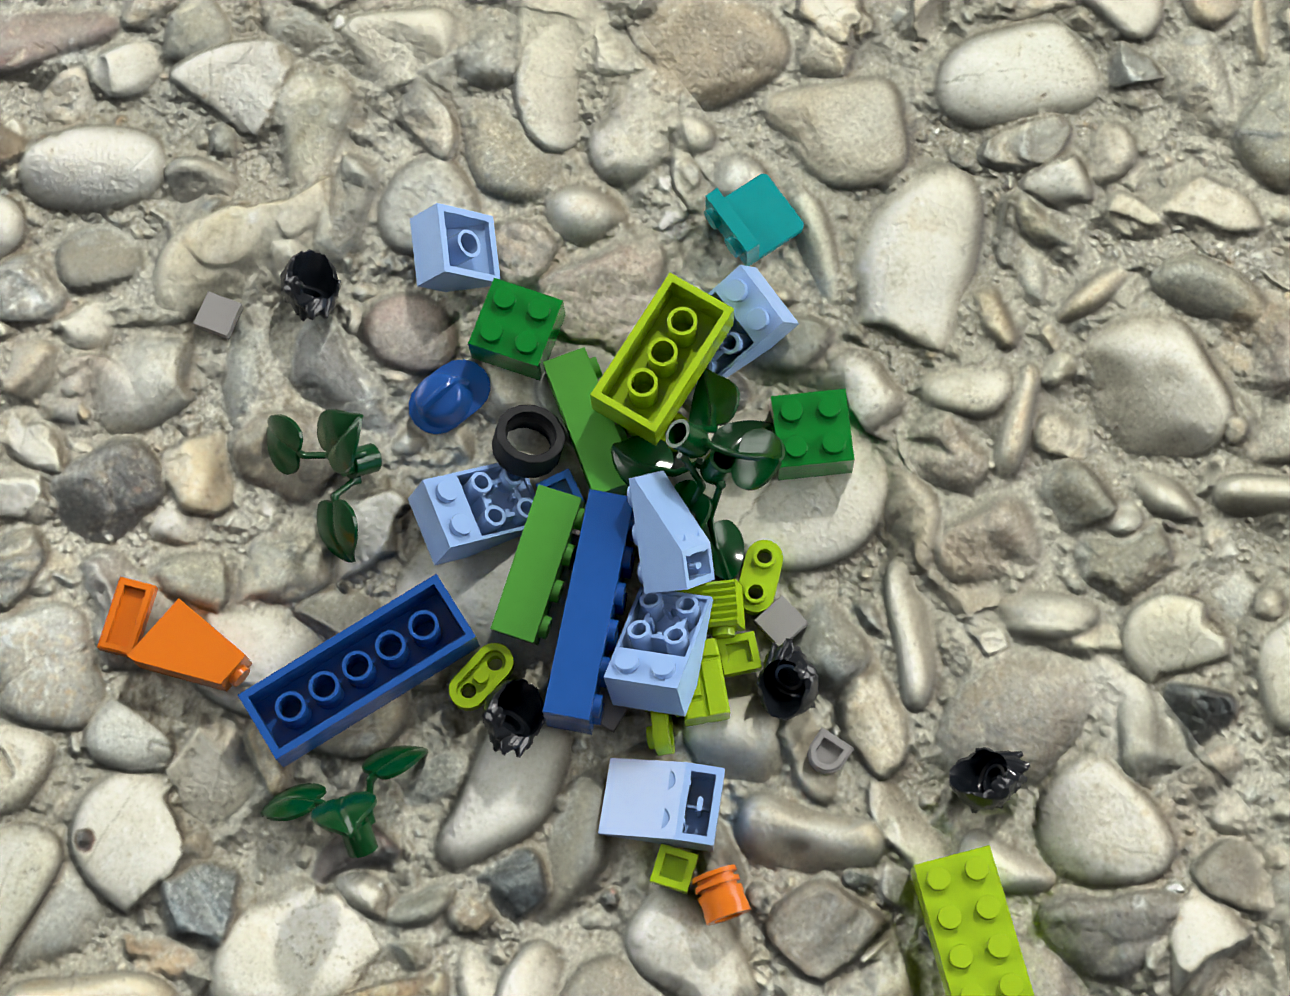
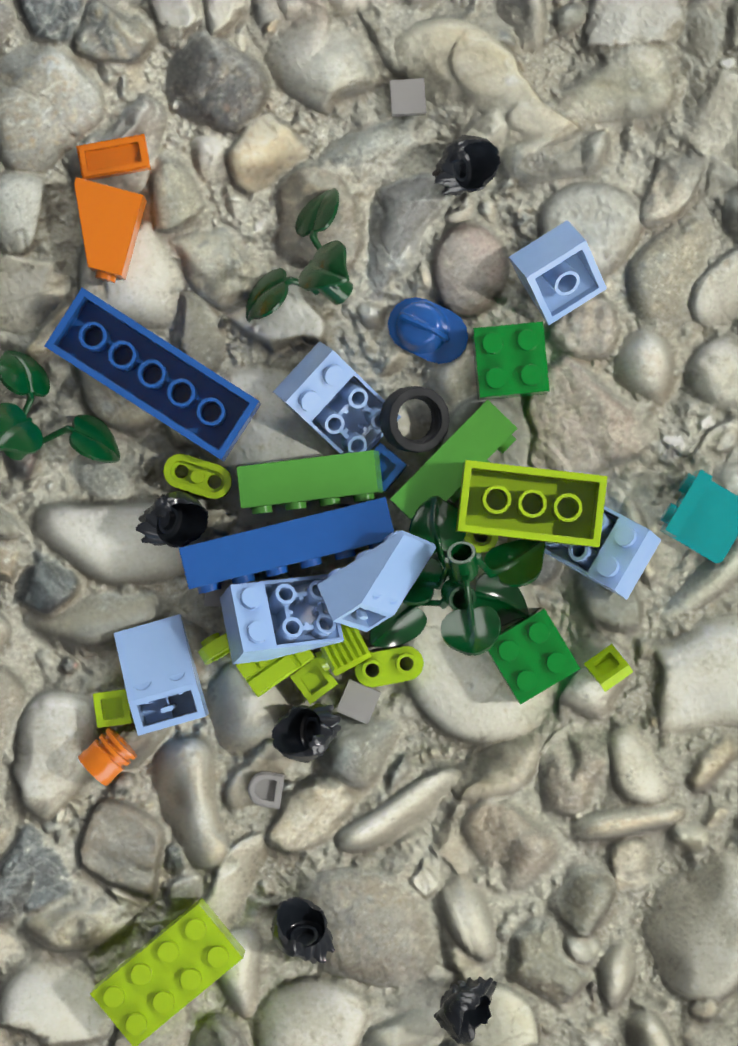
camera: 60 degrees right, 15 degrees up
none -> black hair [434,977,497,1045]
none -> lime plate [584,644,633,692]

